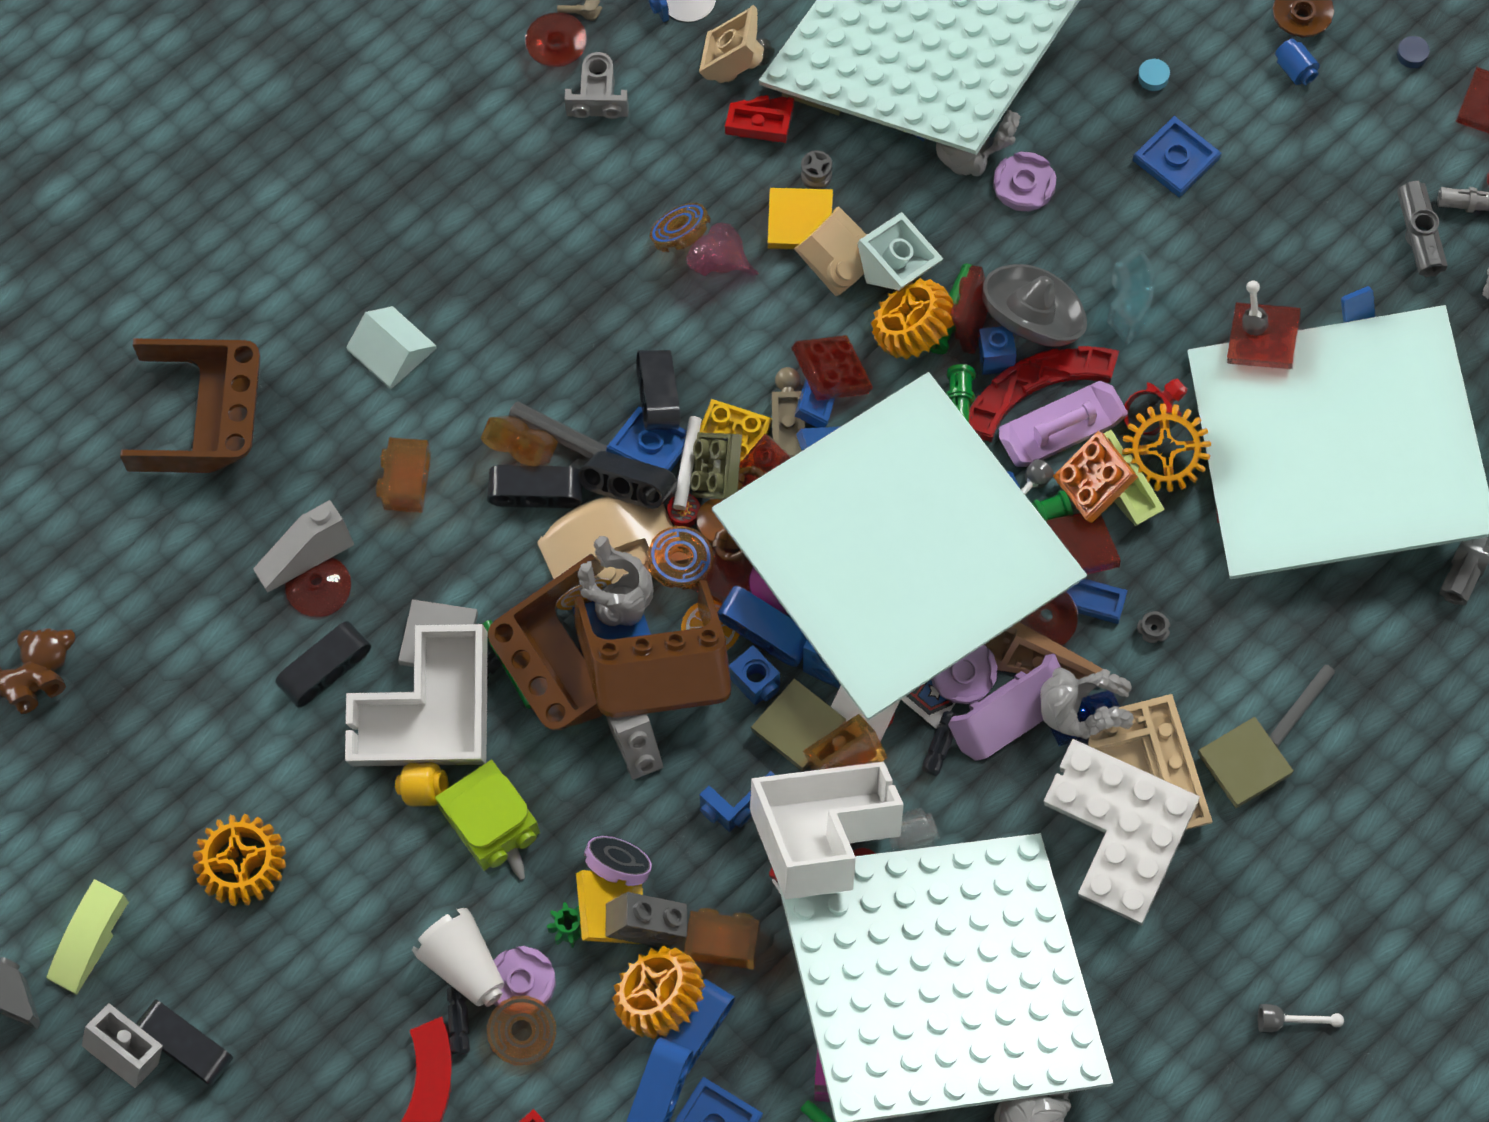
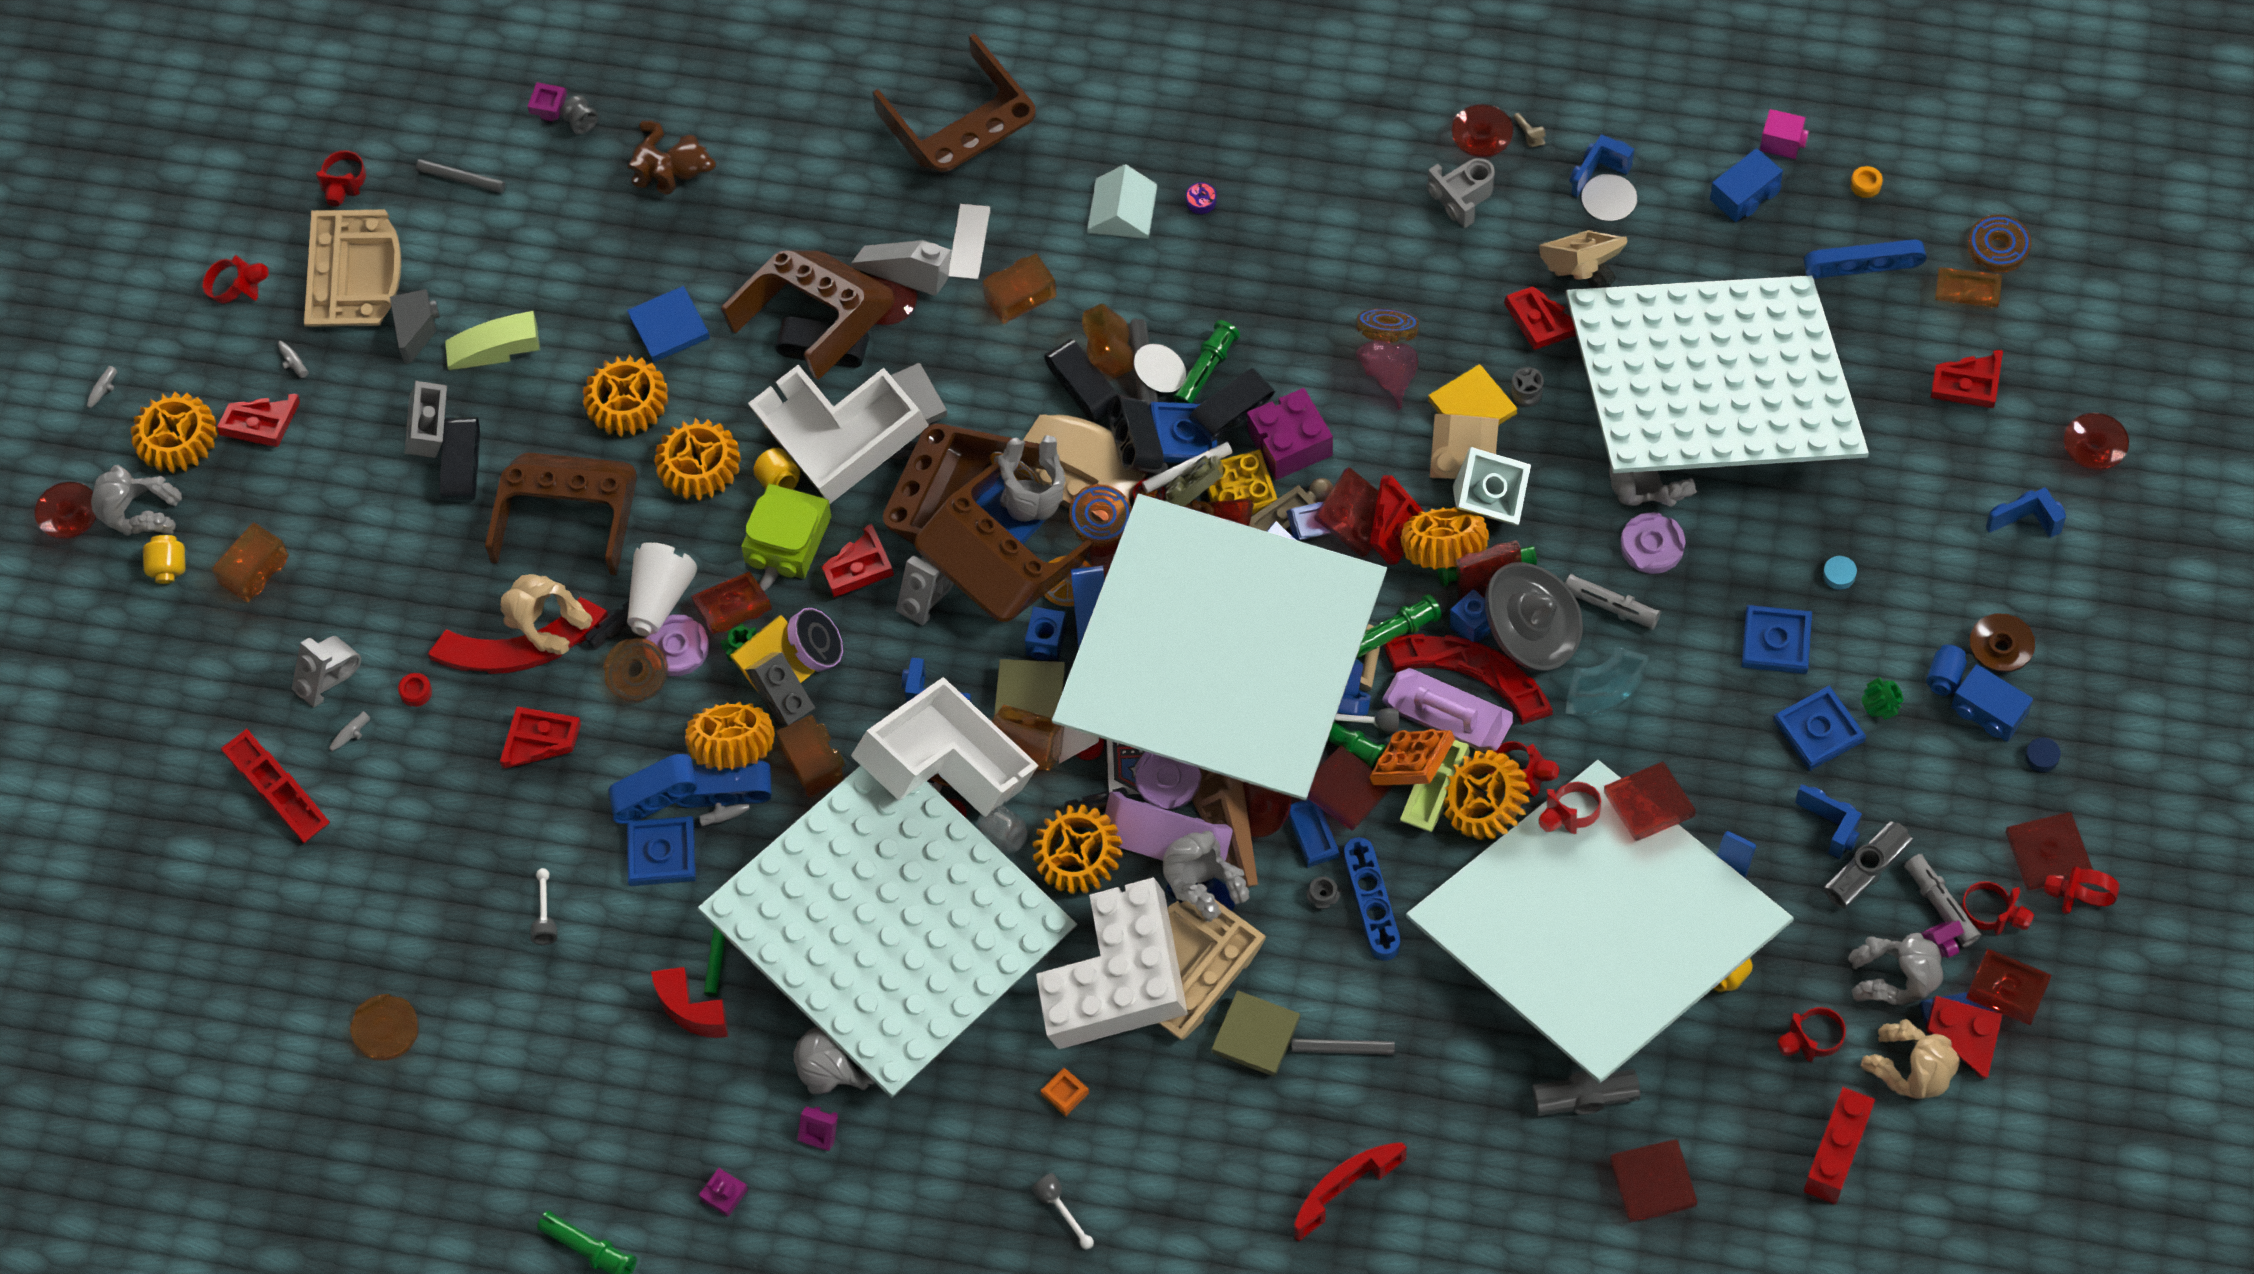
camera: 55 degrees right, 5 degrees down
dark grey hinge [1242,281,1269,335] -> none
none -> reddish brown windscreen [485,453,637,575]
none -> tan hair [500,574,593,655]
none -> blue tile [627,286,710,363]
none -> light orange gear [654,418,741,501]
none -> clear red plate [691,571,772,634]
none -> light grey helmet [699,803,750,827]
none -> reddish brown windscreen [721,250,895,380]
none -> red wing [822,524,894,597]
none -> white sticker [949,204,990,279]
none -> light orange gear [1033,804,1123,895]
none -> orange tile [1040,1067,1089,1117]
none -> white sticker [1134,344,1186,393]
none -> green pin [1173,320,1240,403]
none -> tile [1186,182,1217,214]
none -> magenta piece [1247,388,1333,480]
none -> red slope [1294,1142,1407,1242]
none -> blue beam [1344,837,1400,961]
none -> red wing [1370,475,1424,565]
none -> red piece [1539,781,1601,834]
none -> light grey pin [1565,574,1661,630]
none -> blue tile [1773,685,1866,771]
none -> blue bracket [1795,784,1862,859]
none -> green gear [1861,677,1903,720]
none -> blue brick [1951,664,2033,742]

